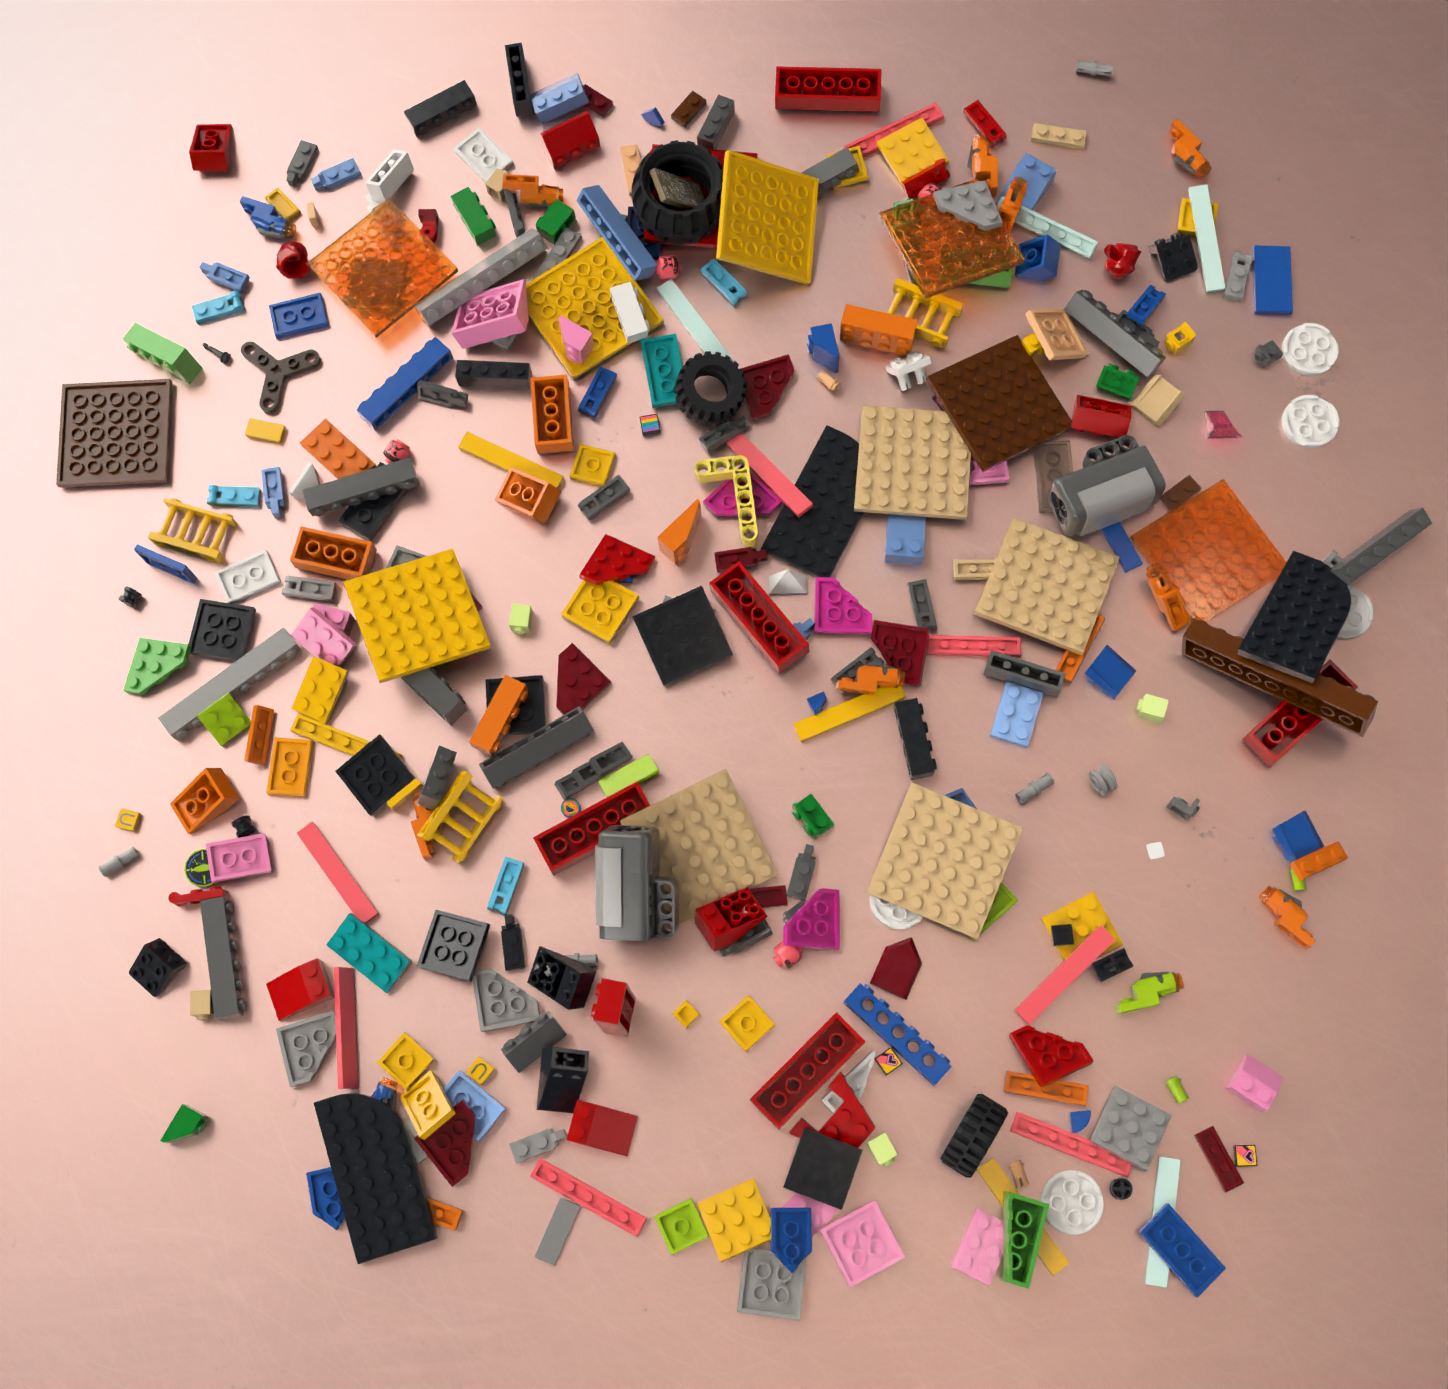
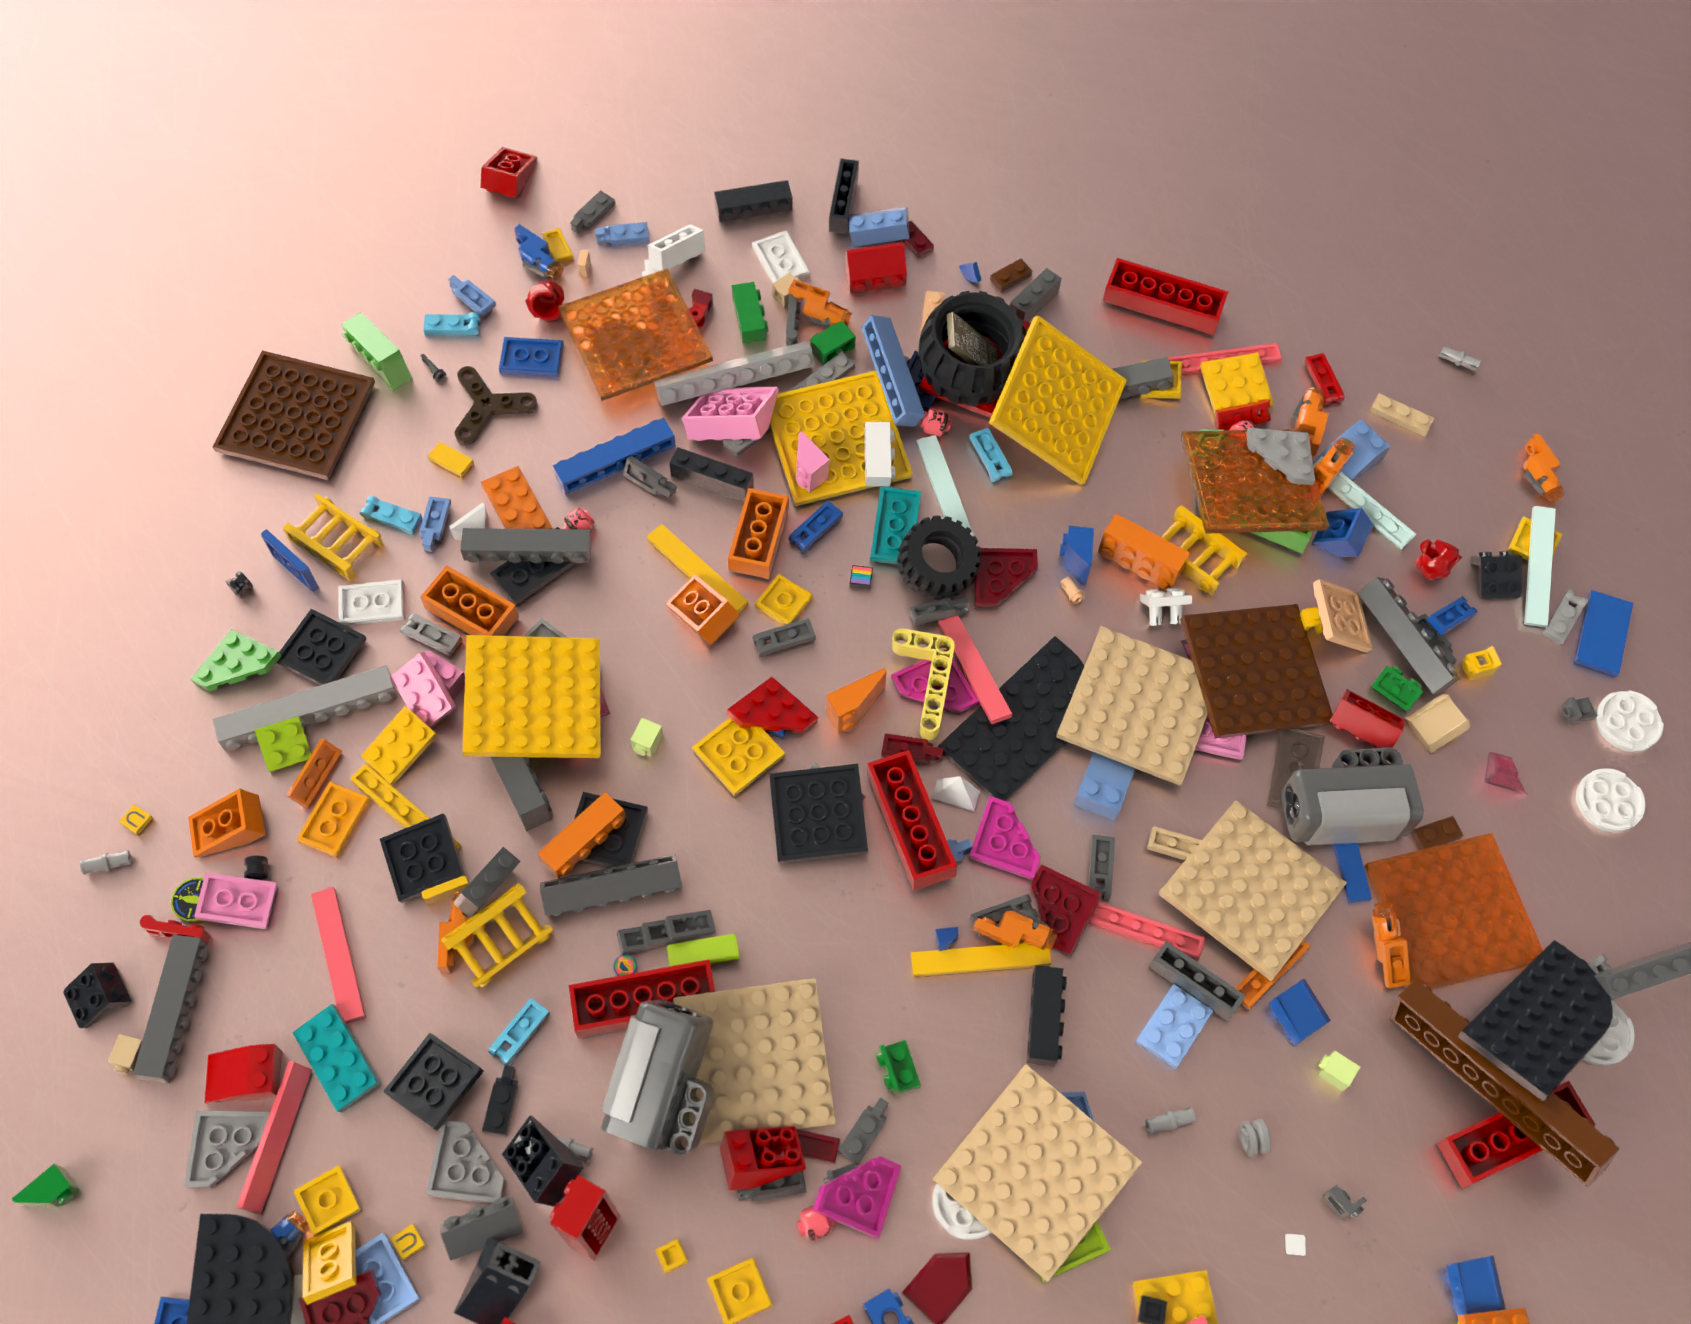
camera: 10 degrees right, 10 degrees down
dark red plate [556,643,612,715] -> none

